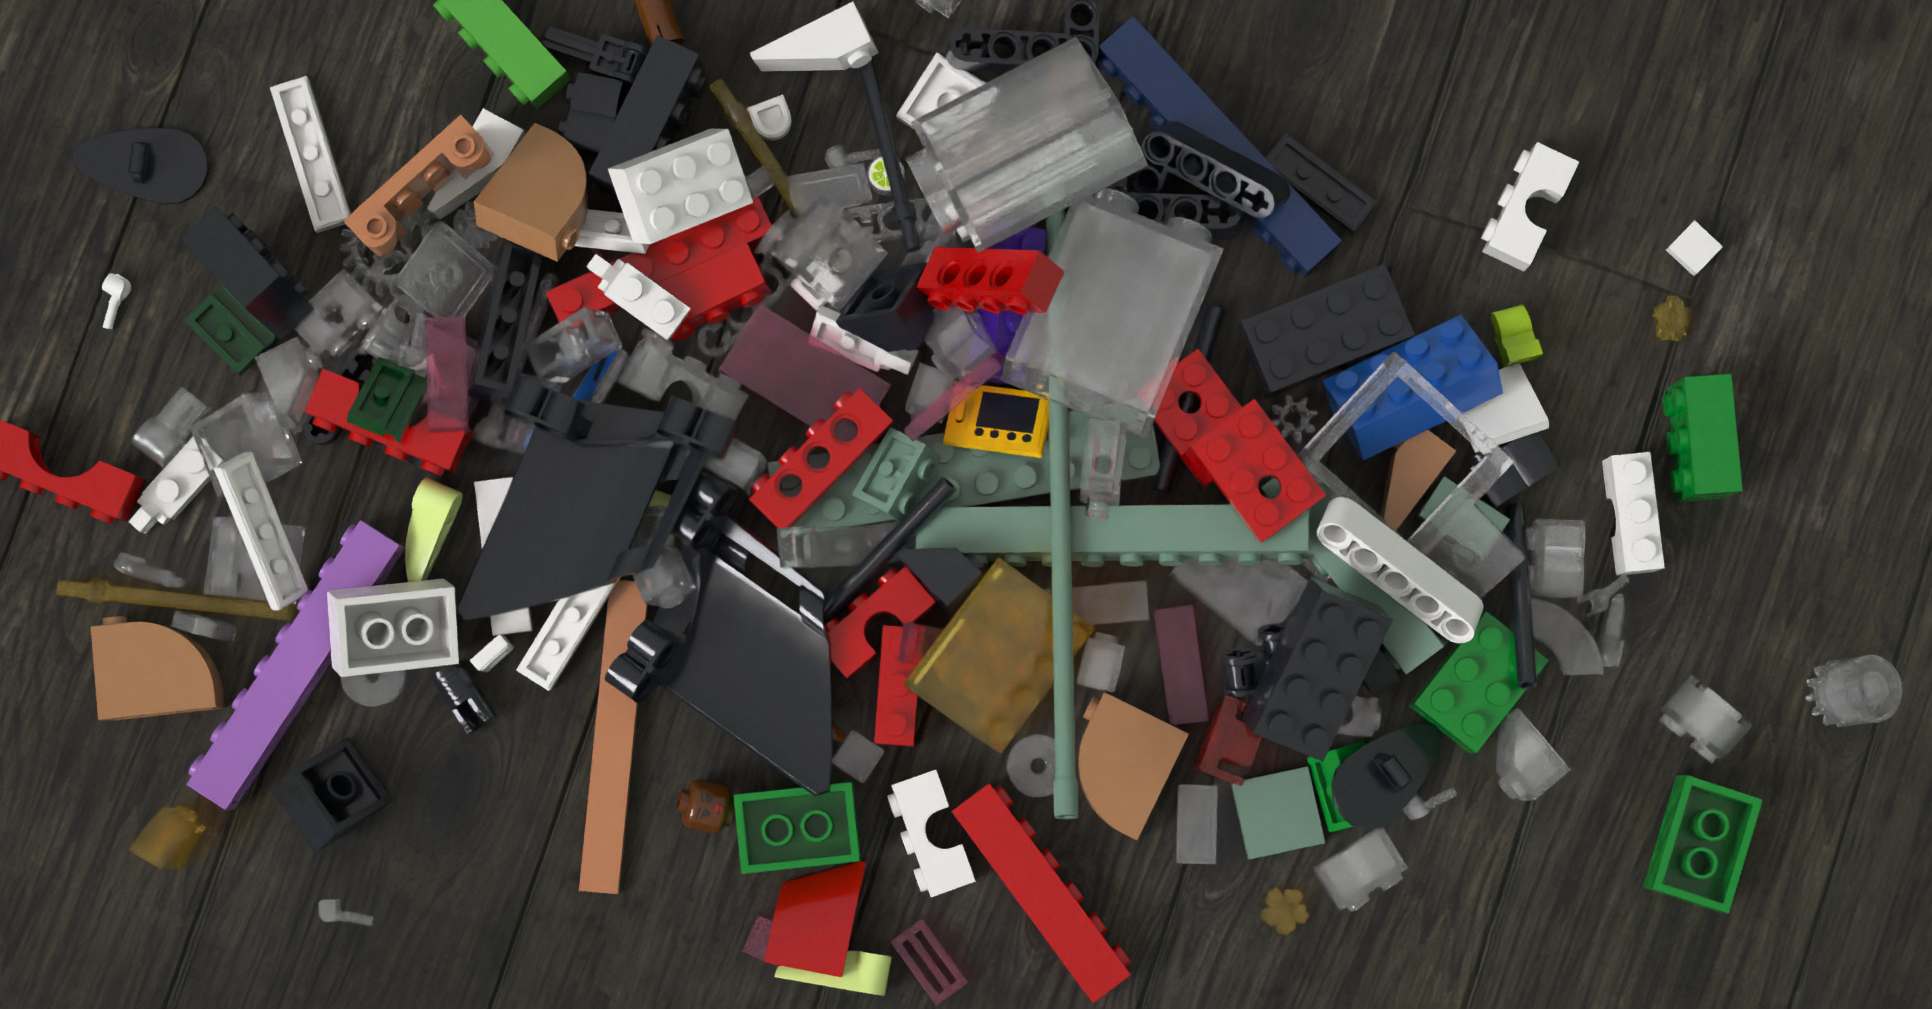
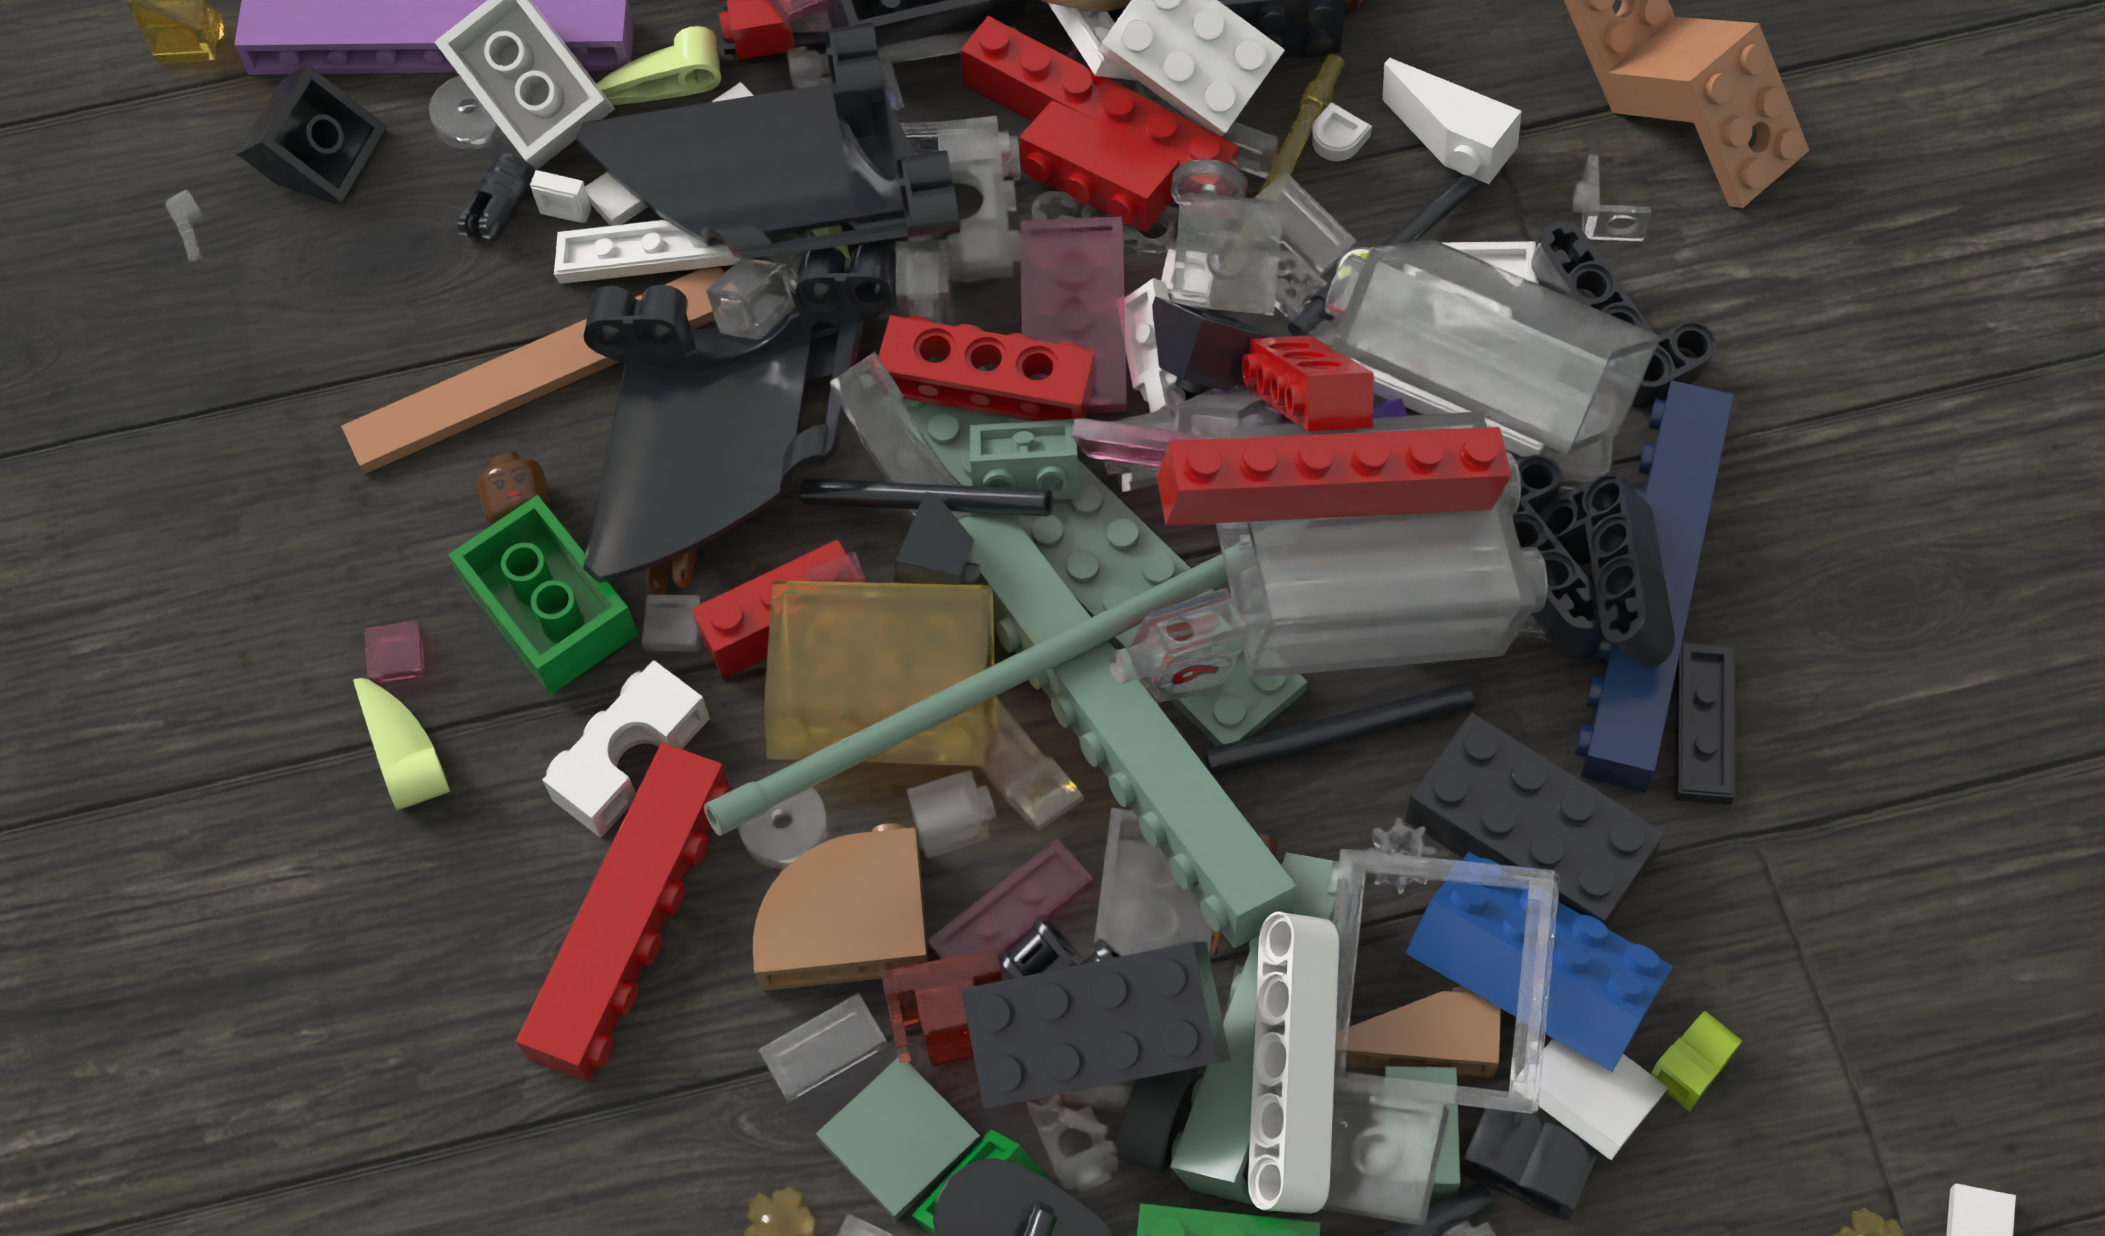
camera: 60 degrees right, 20 degrees down
clear brick [524,307,623,384] -> none
white hinge [586,254,691,341] -> none
red slope [764,861,866,978] -> none
clear hand [824,145,881,172] -> none
red arch [825,567,936,680] -> none
clear pink tile [891,918,968,1006] -> none
yellow container [943,382,1049,458] -> none
red bracket [1135,349,1326,544] -> none
white arch [1481,142,1579,272] -> none
none -> red brick [1157,427,1512,526]

